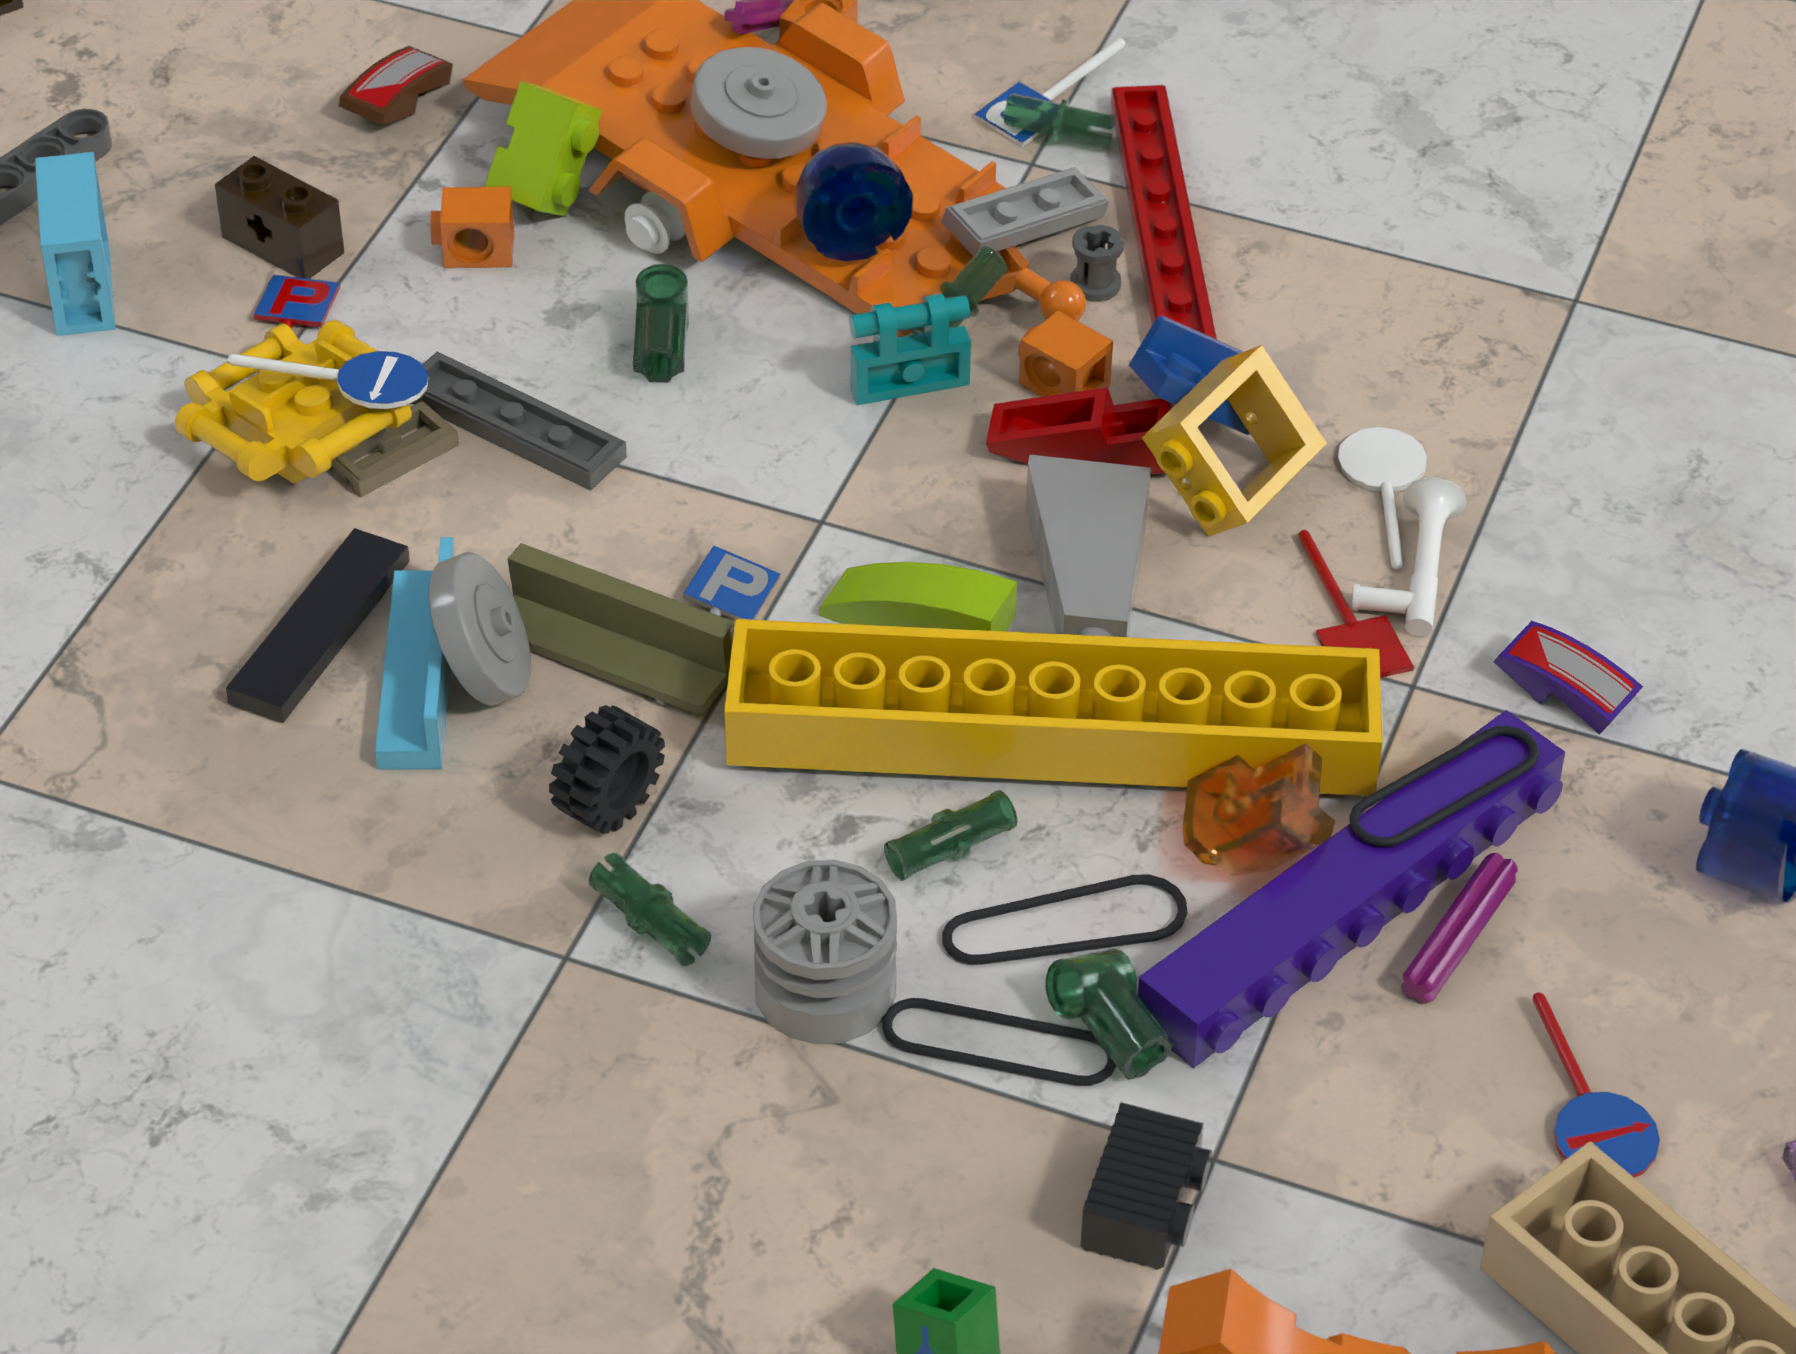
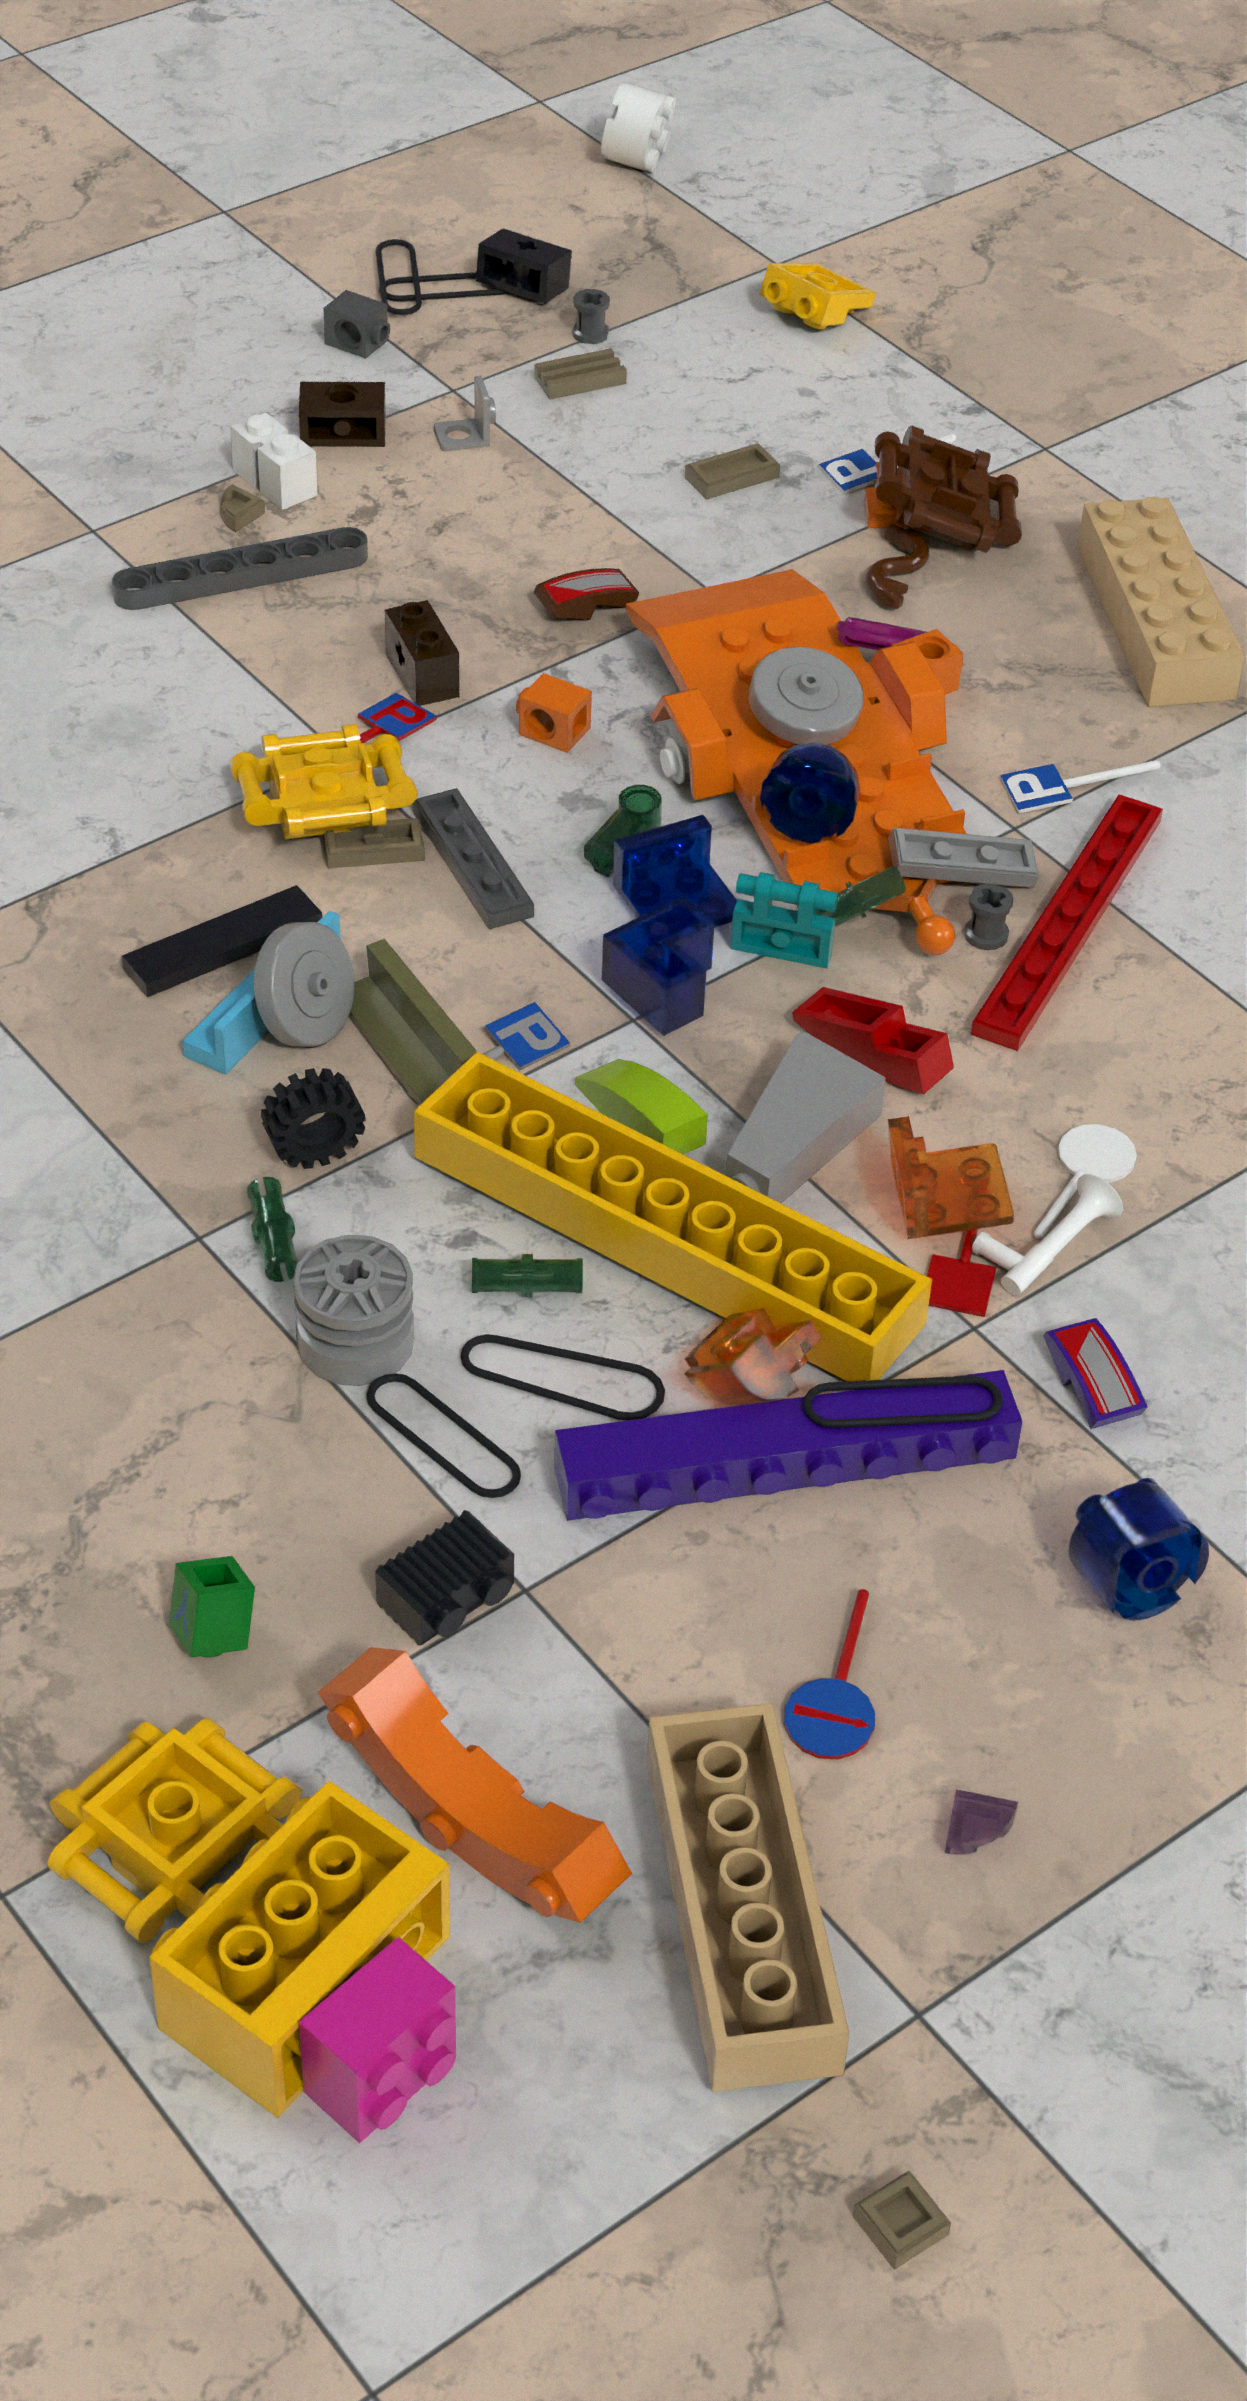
camera: 30 degrees right, 0 degrees up
medium azure window [35,152,116,336] -> none
blue piece [227,351,428,409] -> none
lime brick [484,81,603,216] -> none
clear green axle [1004,94,1116,150] -> none
orange brick [1018,310,1113,397] -> none
clear green piece [1045,948,1174,1080] -> none
blue bracket [1129,316,1250,435] -> none
yellow window [1142,345,1327,537] -> none
magenta axle [1401,853,1518,1004] -> none
none -> clear blue brick [601,896,715,1036]
none -> clear blue bracket [613,815,737,943]
none -> clear orange bracket [888,1116,1014,1239]

